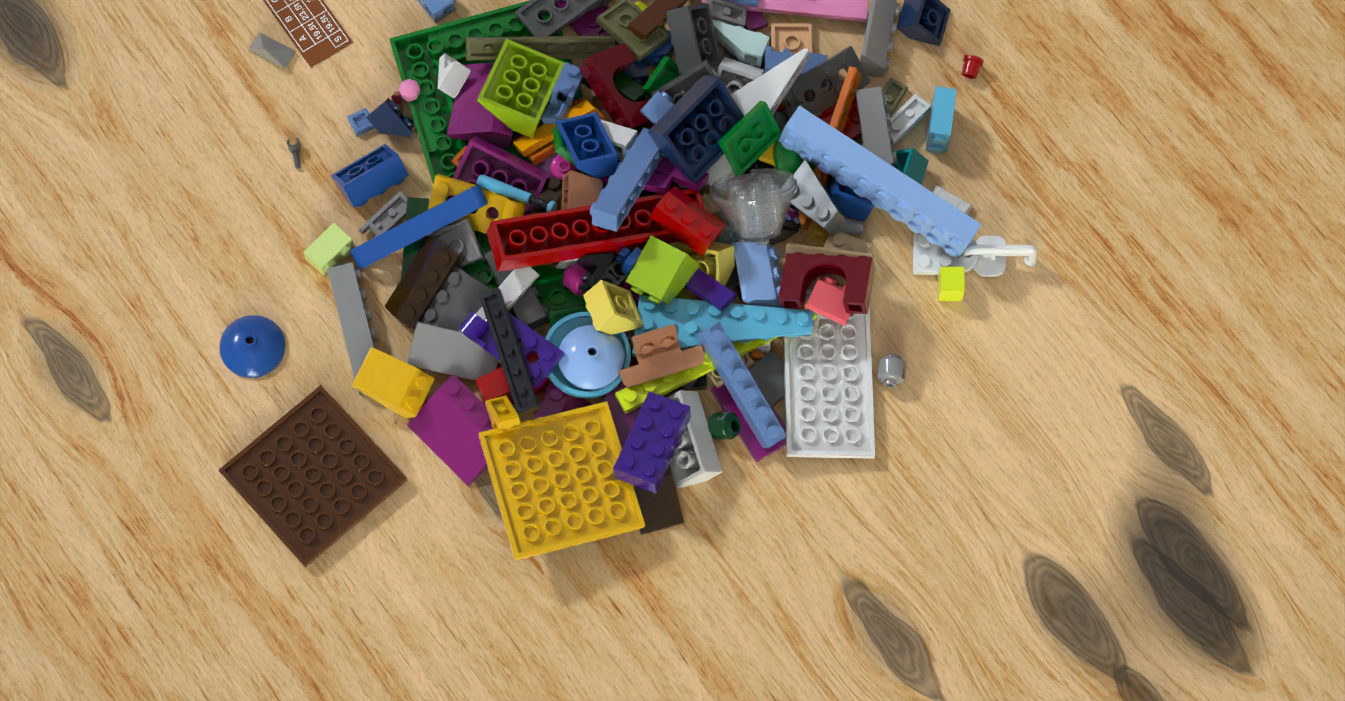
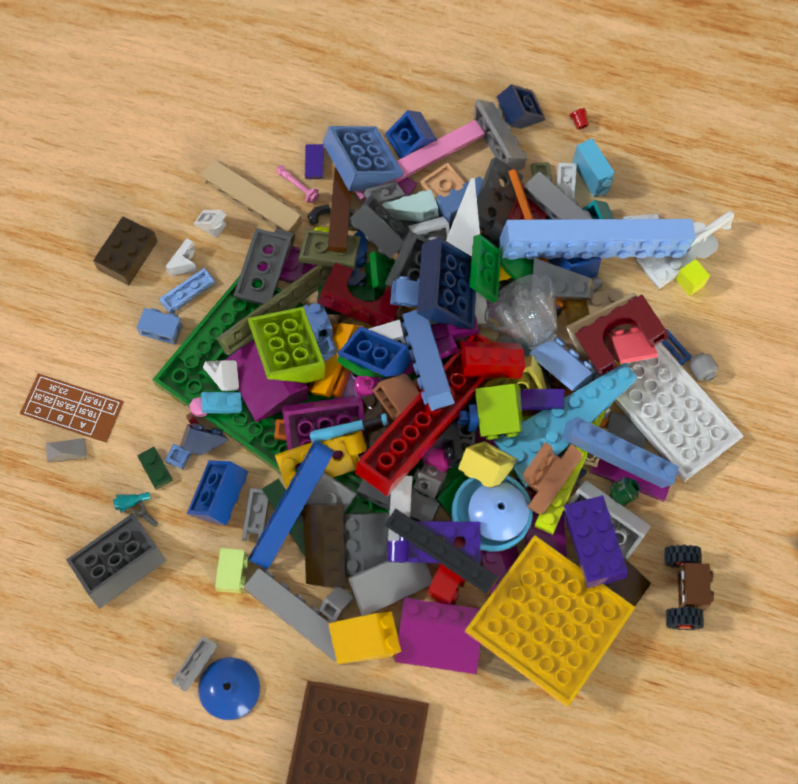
camera: 35 degrees left, 0 degrees up
yellow slope [485,395,520,430] -> none
none -> dark grey slope [66,513,167,609]
none -> teal cone [113,492,151,513]
none -> dark green plate [137,447,173,490]
none -> light grey hinge [172,636,218,691]
none -> medium azure plate [201,392,242,413]
none -> light grey brick [319,586,354,622]
none -> light grey brick [413,464,447,498]
none -> blue tile [660,329,692,365]
none -> brick [664,544,714,630]

